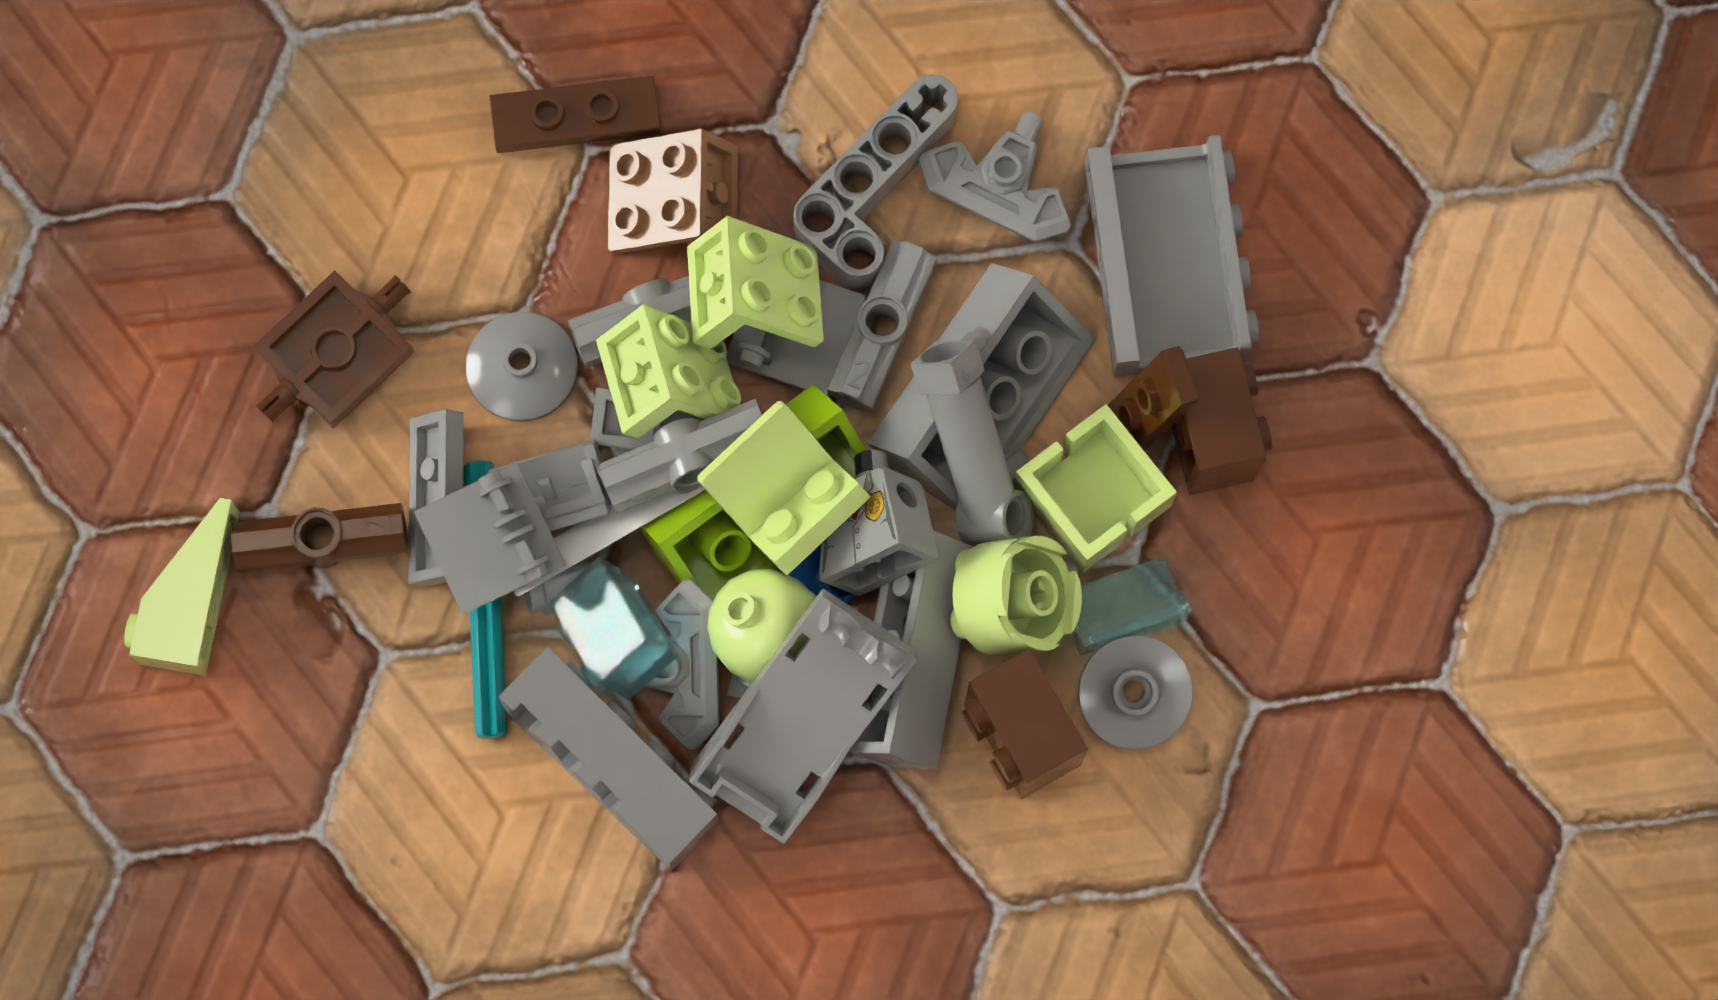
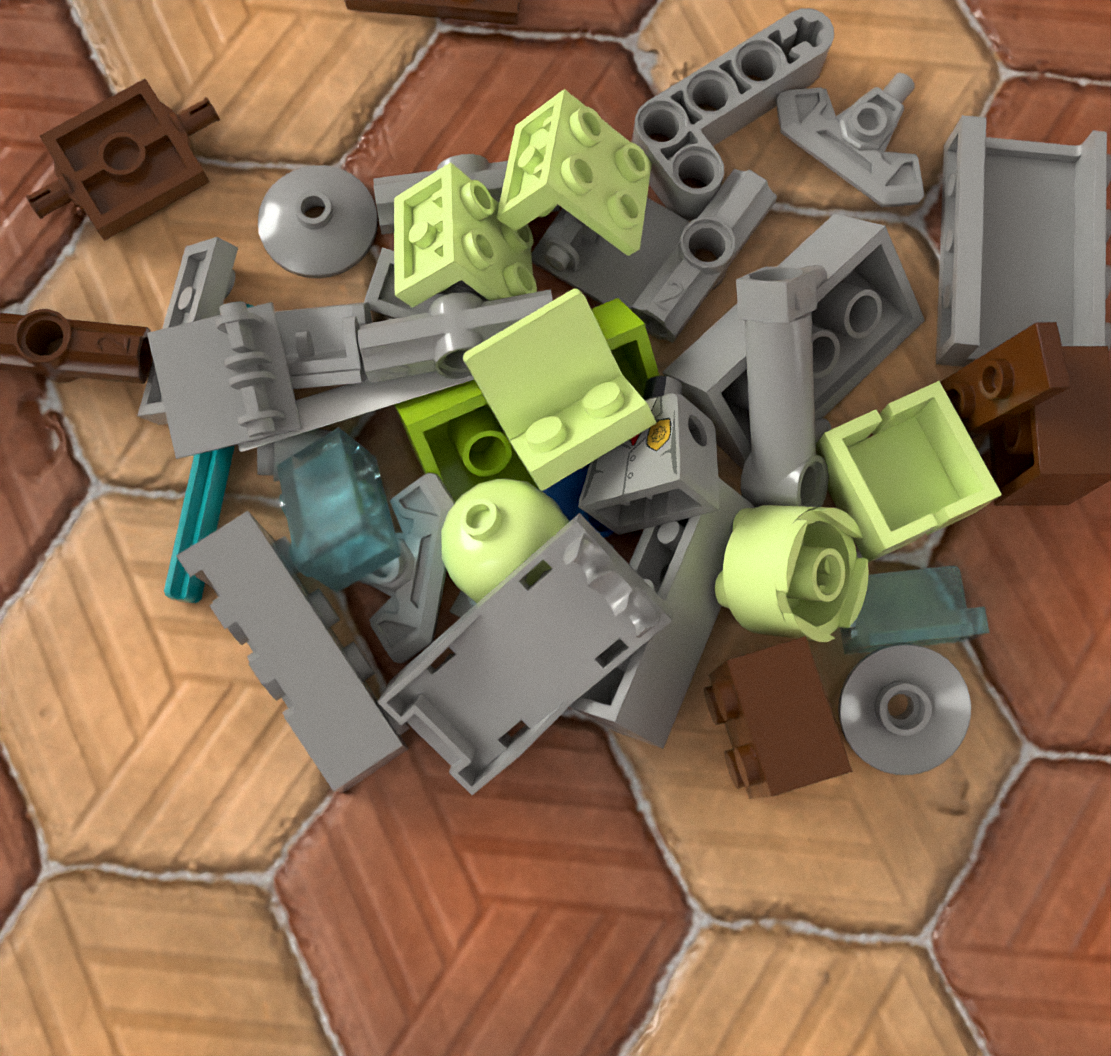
camera: 10 degrees right, 0 degrees up
bracket [608,128,738,254] -> none

